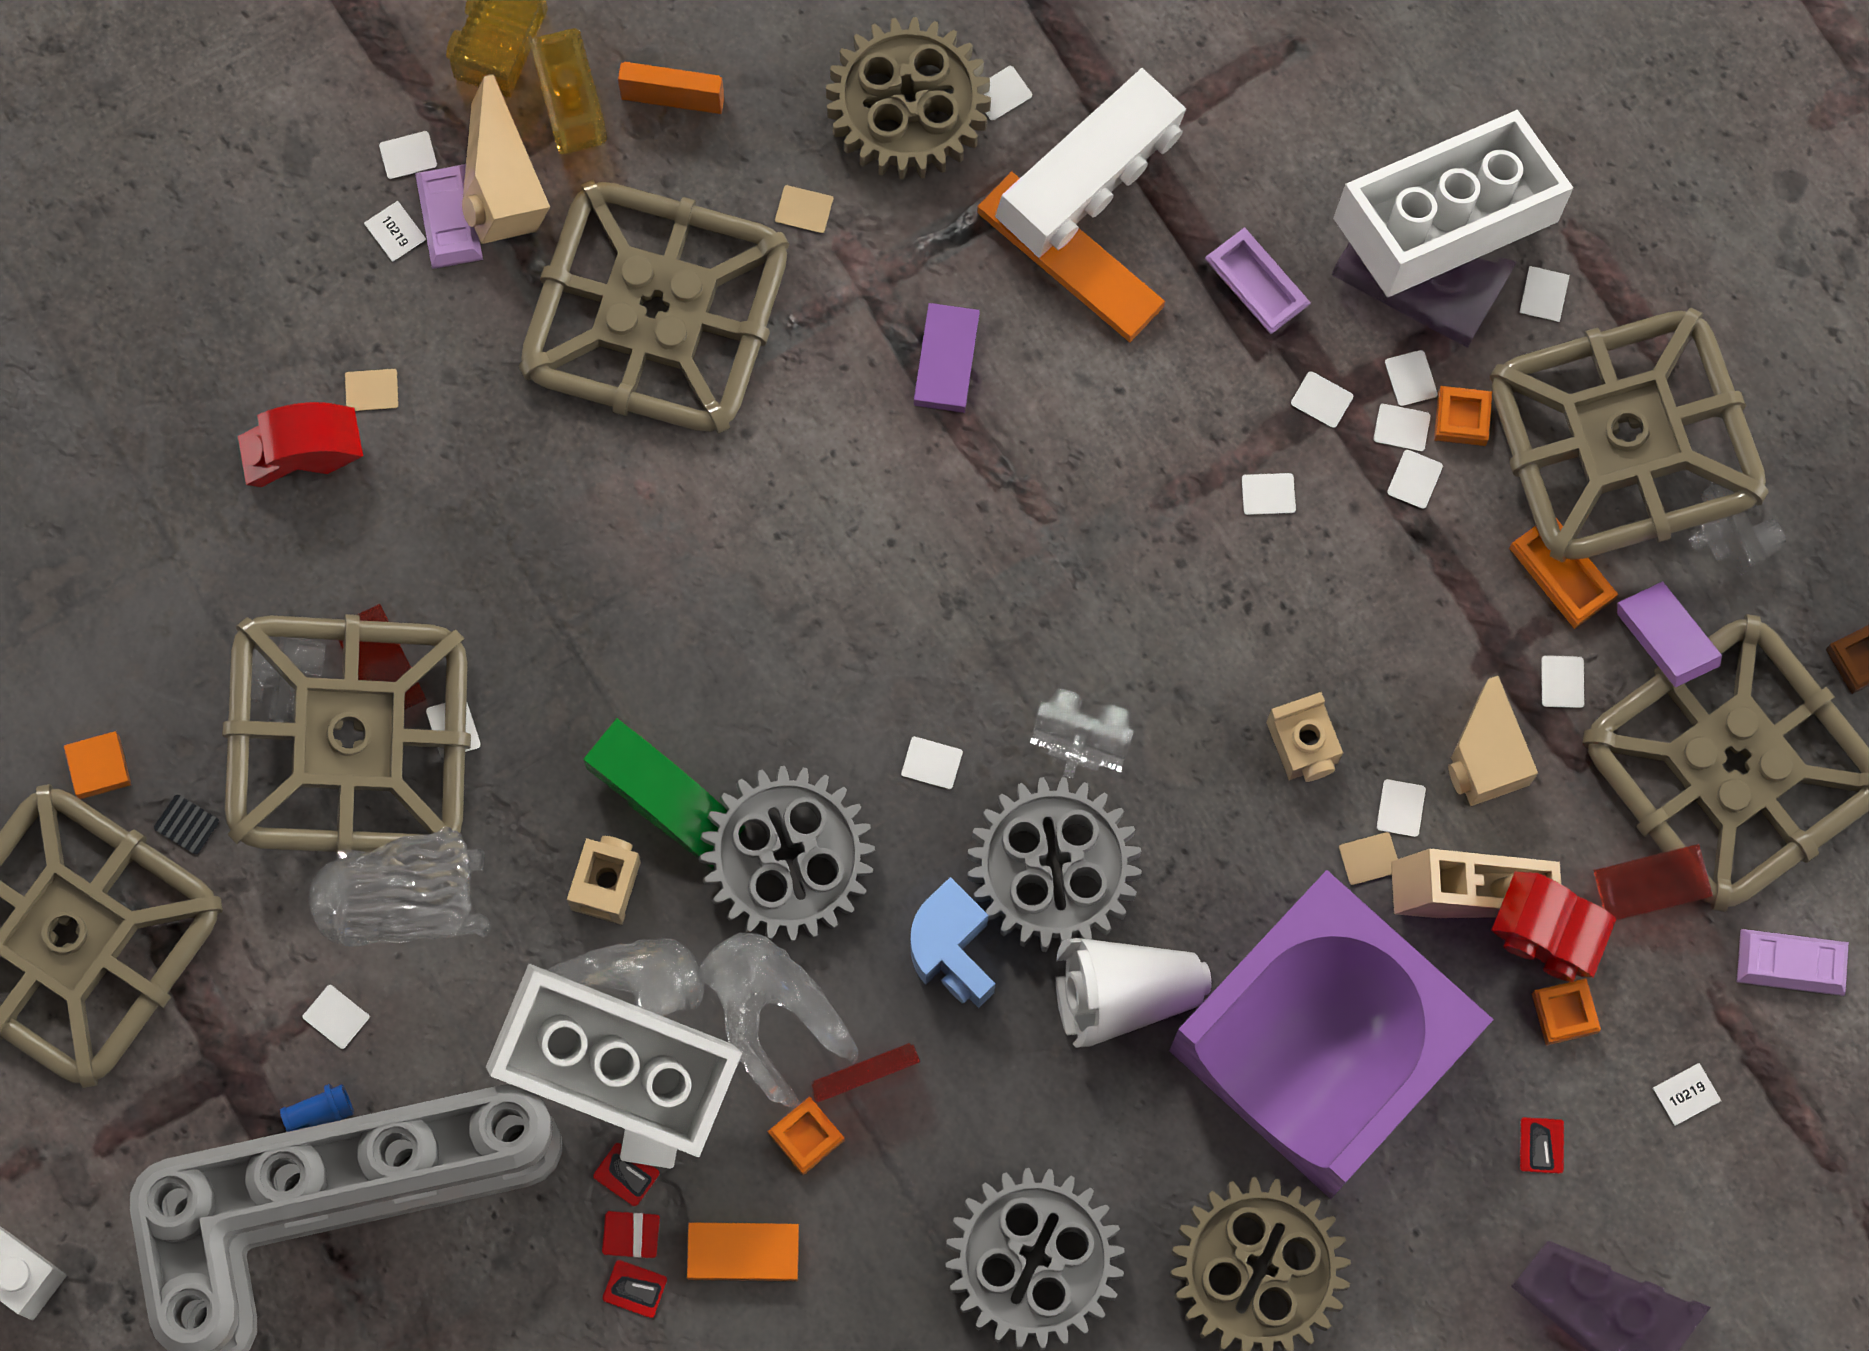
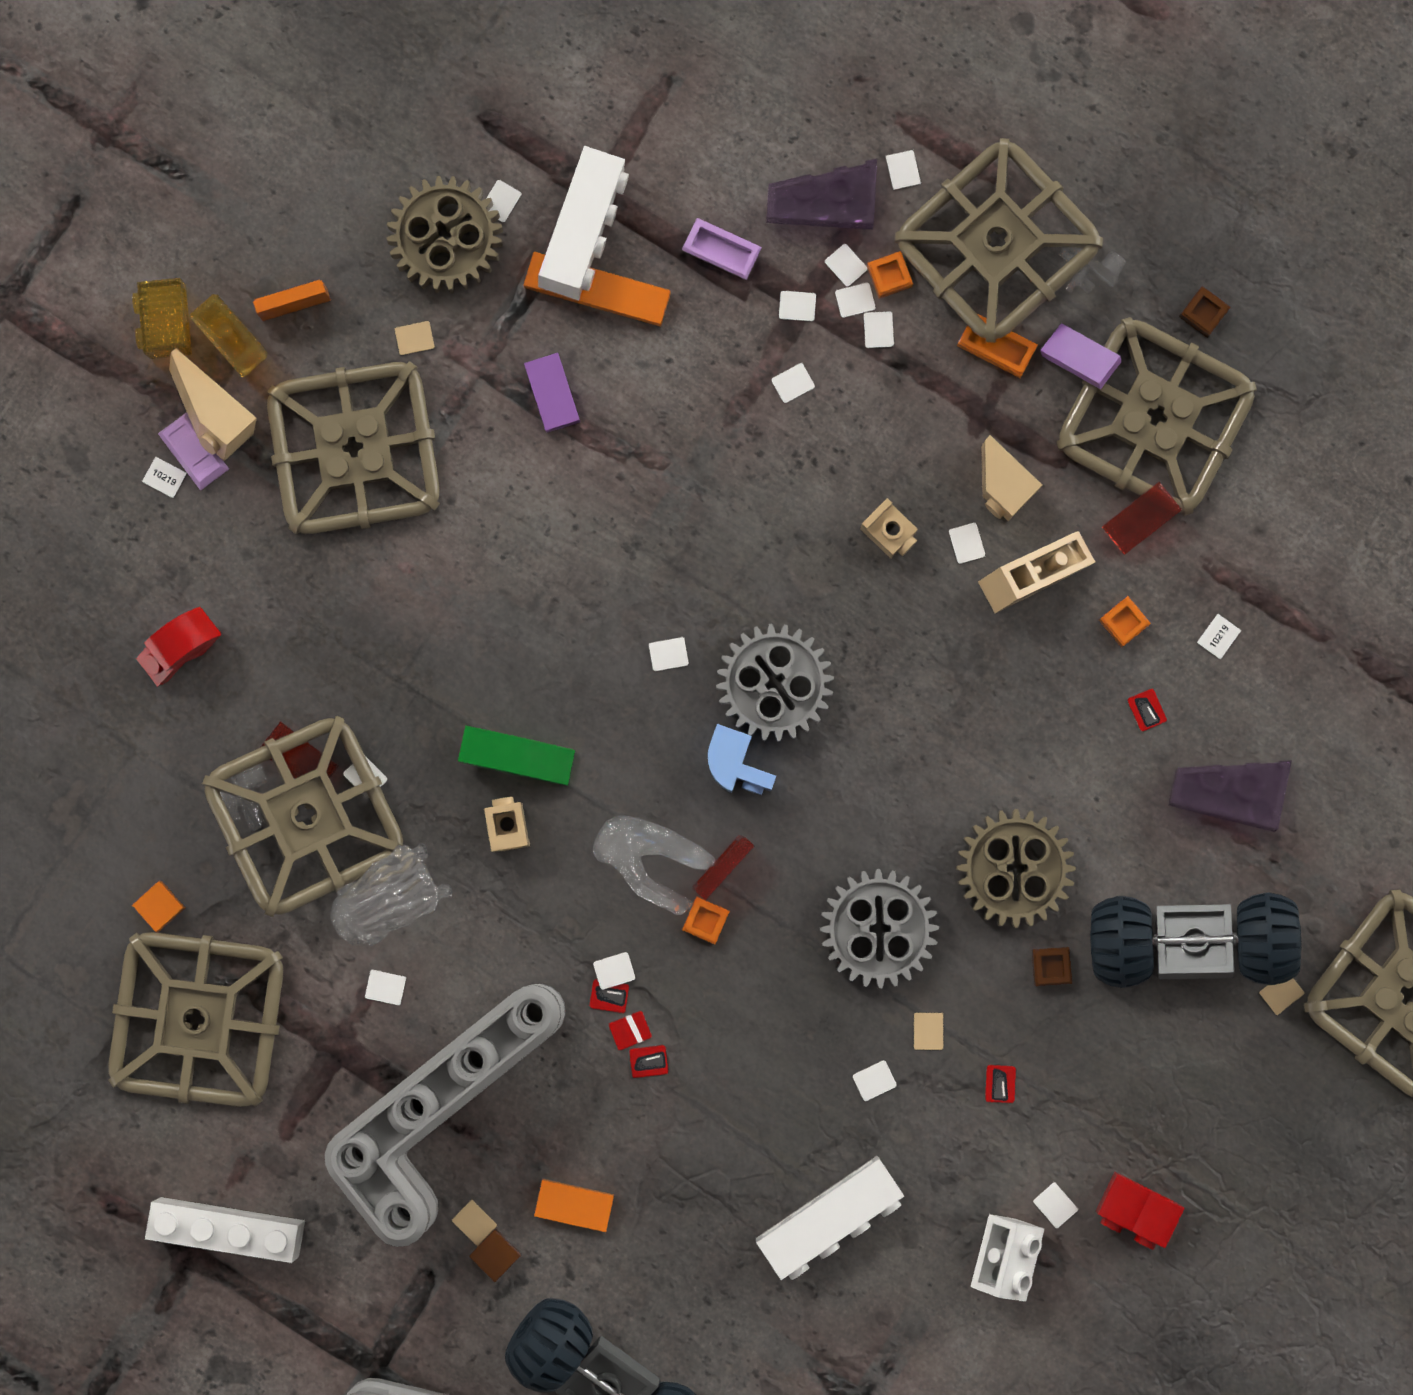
camera: 20 degrees left, 10 degrees up
sticker [154,795,219,855] -> none
blue pin [280,1084,354,1132] -> none
tan sticker [345,369,398,411] -> none
white sticker [379,131,437,179] -> none
white brick [486,964,742,1157] -> none
clear hair [547,938,704,1016] -> none
orange tile [687,1222,799,1281] -> none
light grey gear [699,766,875,942] -> none
clear hips [1030,688,1133,779] -> none
white cone [1056,938,1211,1048] -> none
medium lavender piece [1169,870,1494,1199] -> none
white brick [1333,110,1573,298] -> none
tan sticker [1339,832,1398,885] -> none
red brick [1491,871,1617,982] -> none
white sticker [1541,656,1584,708] -> none
lavender tile [1737,929,1849,996] -> none

